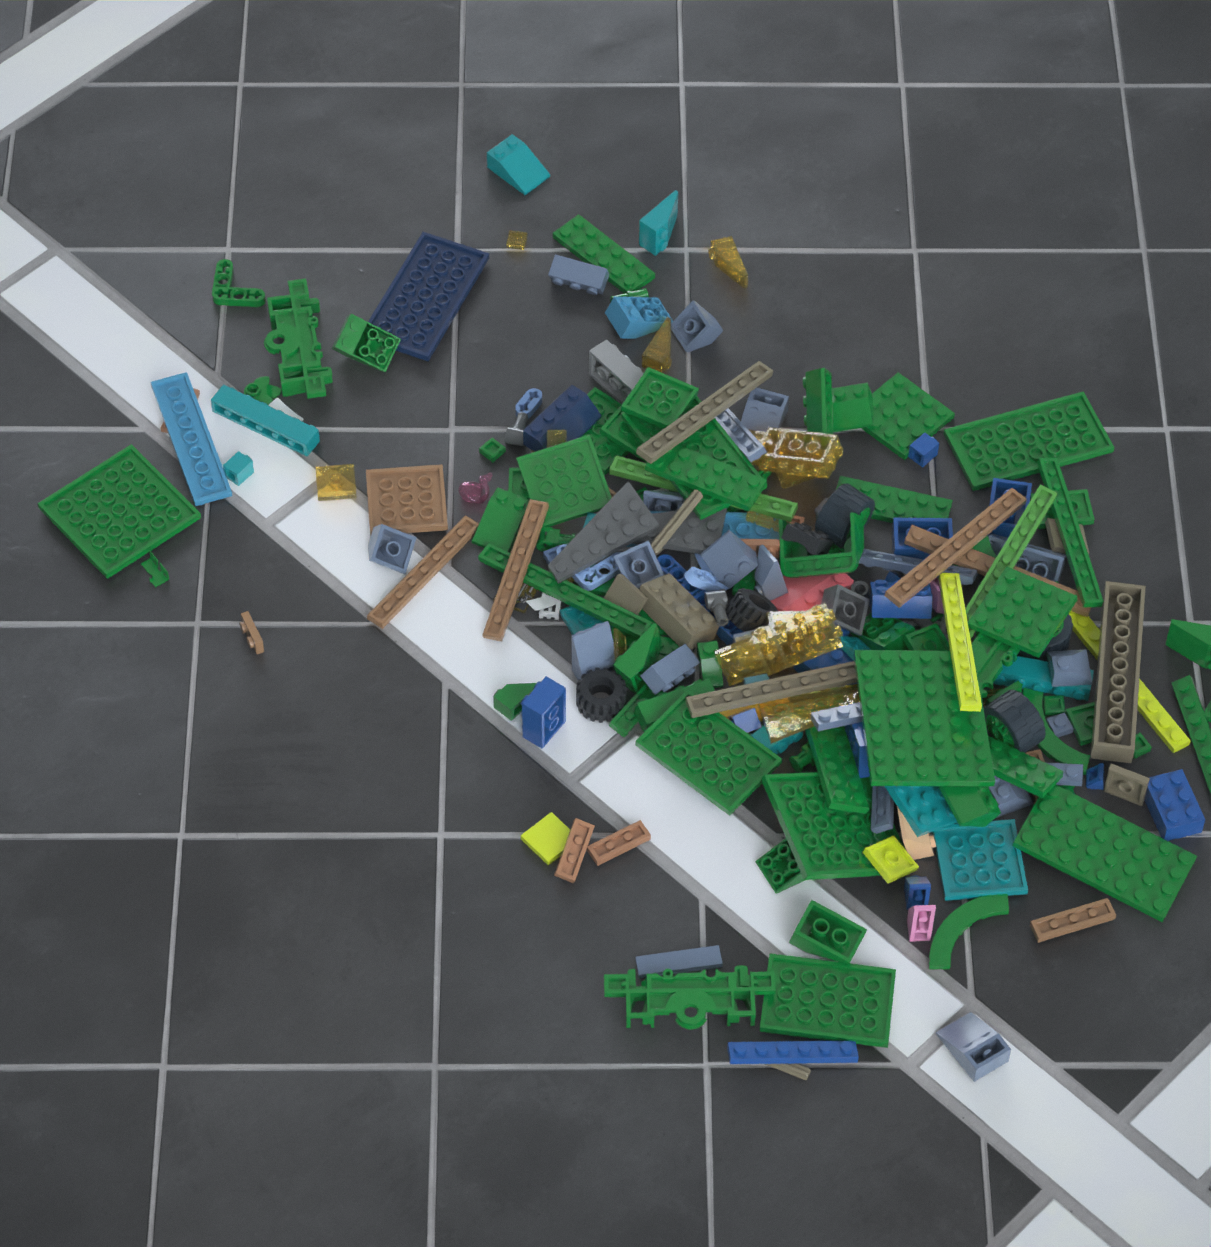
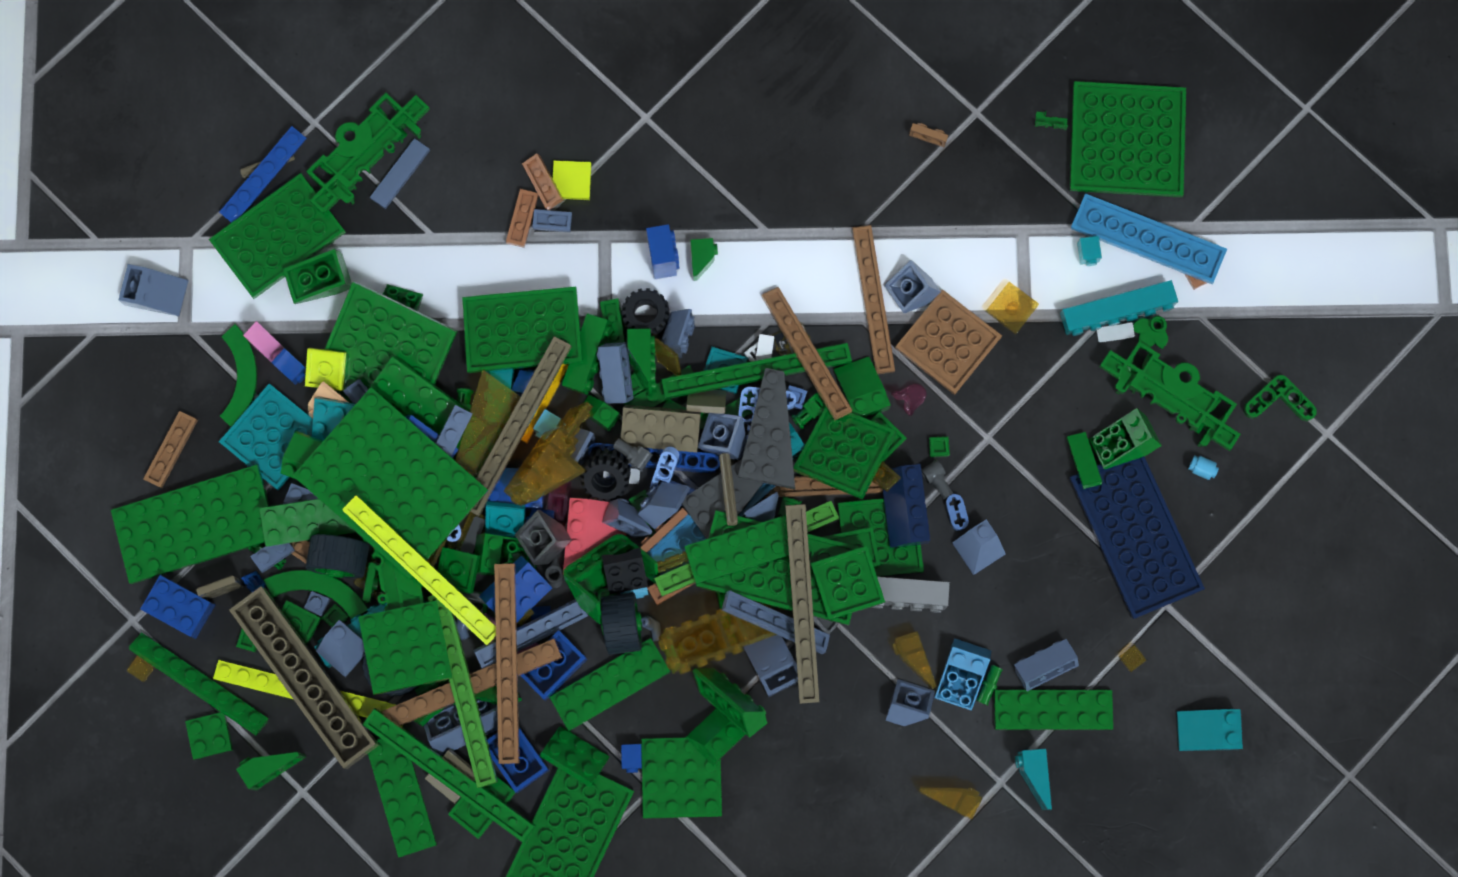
camera: 135 degrees right, 25 degrees up
none -> green plate [368,739,437,858]
none -> sand blue plate [532,209,572,232]
none -> green plate [540,726,610,787]
none -> sand blue slope [952,519,1006,575]
none -> green tile [1067,432,1102,489]
none -> medium azure brick [1188,455,1219,480]

